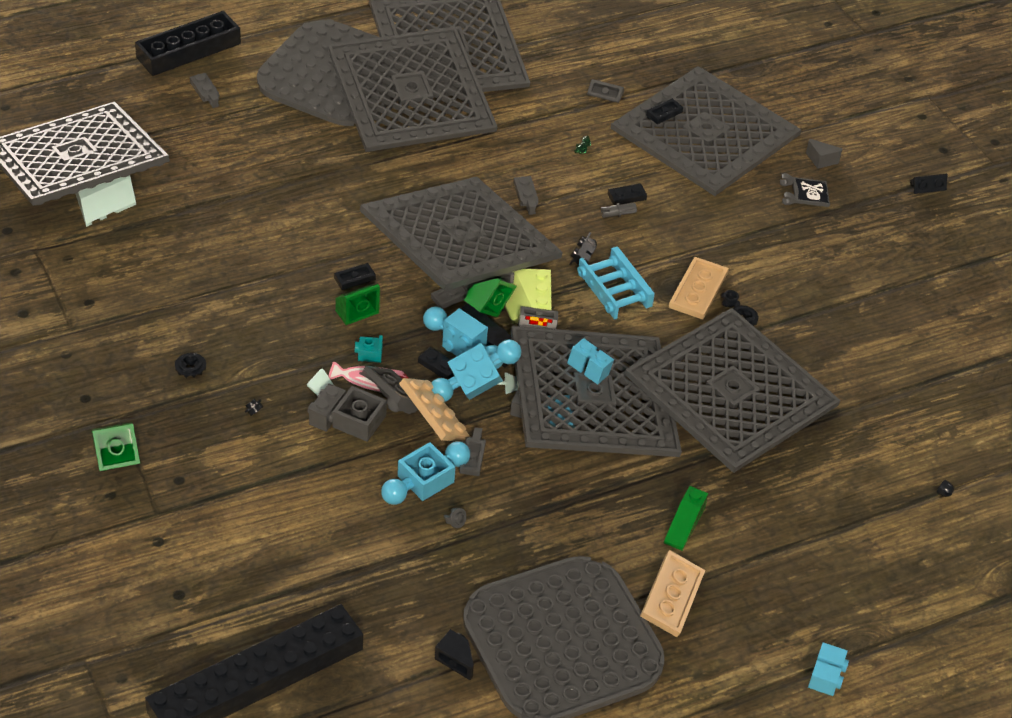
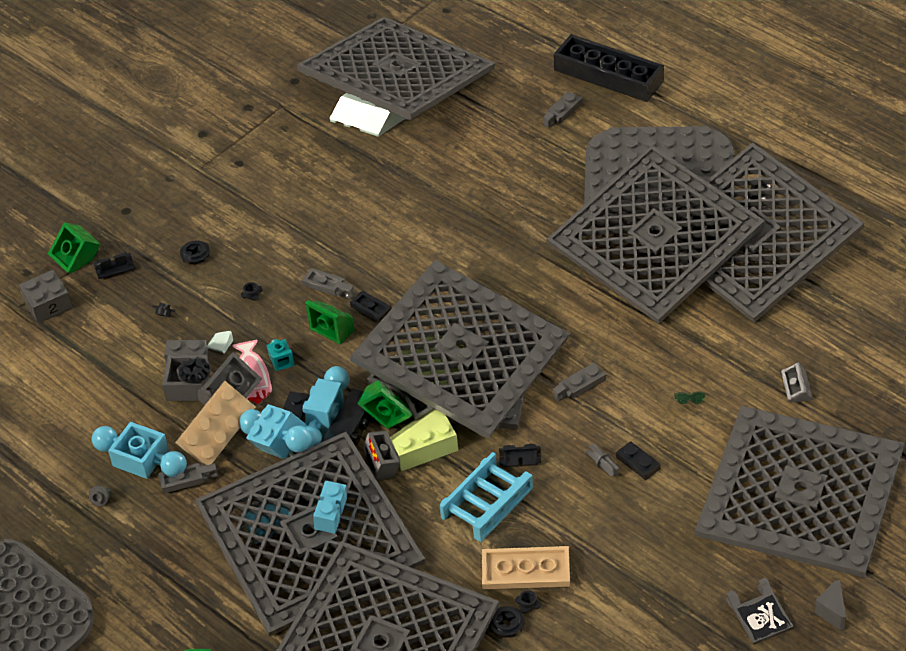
camera: 75 degrees right, 0 degrees up
black plate [646,98,683,125] -> none
none -> dark grey brick [18,270,73,323]
none -> black hinge [94,252,135,279]
none -> black gear [178,356,210,383]
none -> black plate [241,282,263,301]
none -> dark grey hinge [302,268,355,299]

